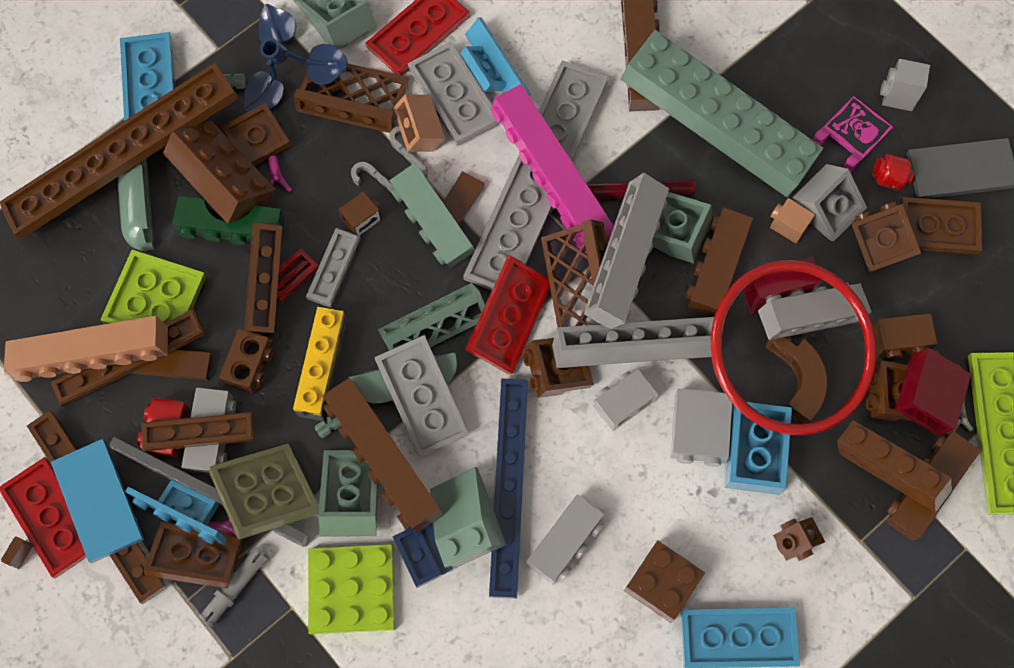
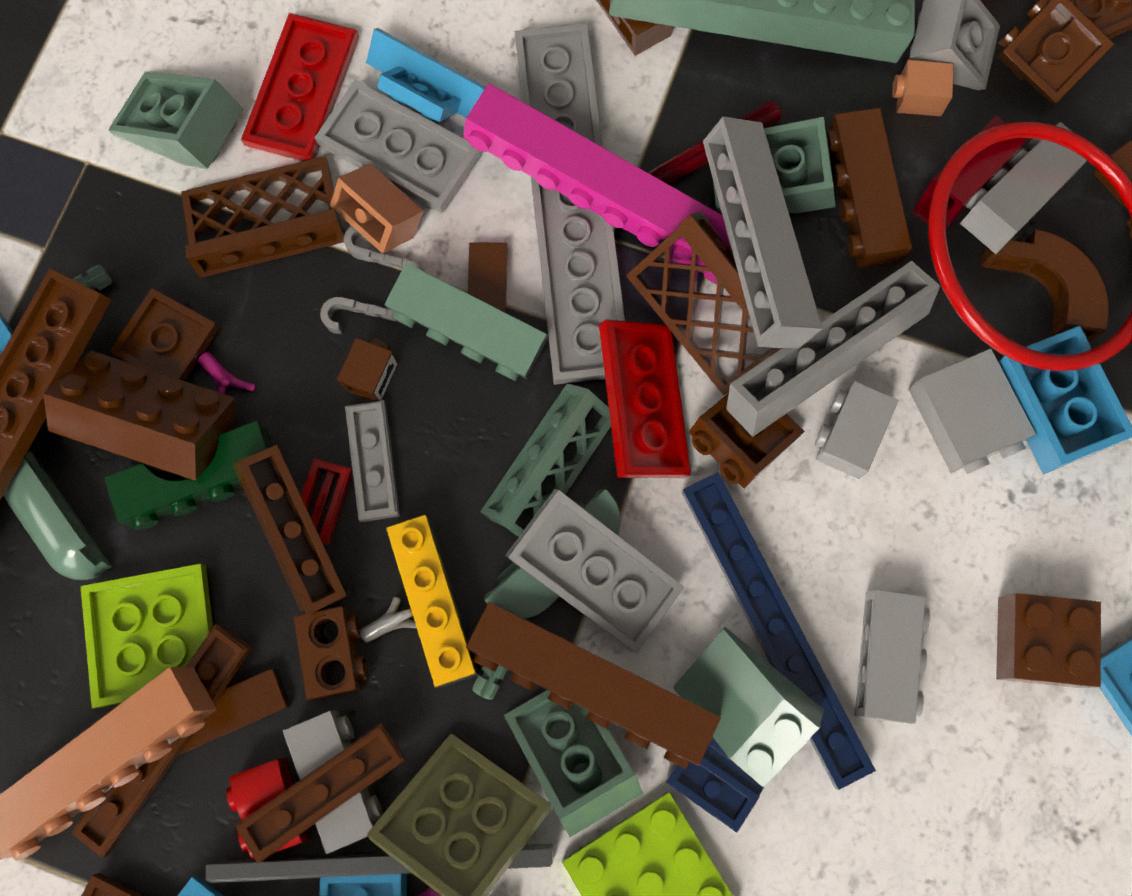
camera: 25 degrees left, 5 degrees up
dark blue plant [244,4,348,112] -> none
none -> light grey bar [359,597,417,643]

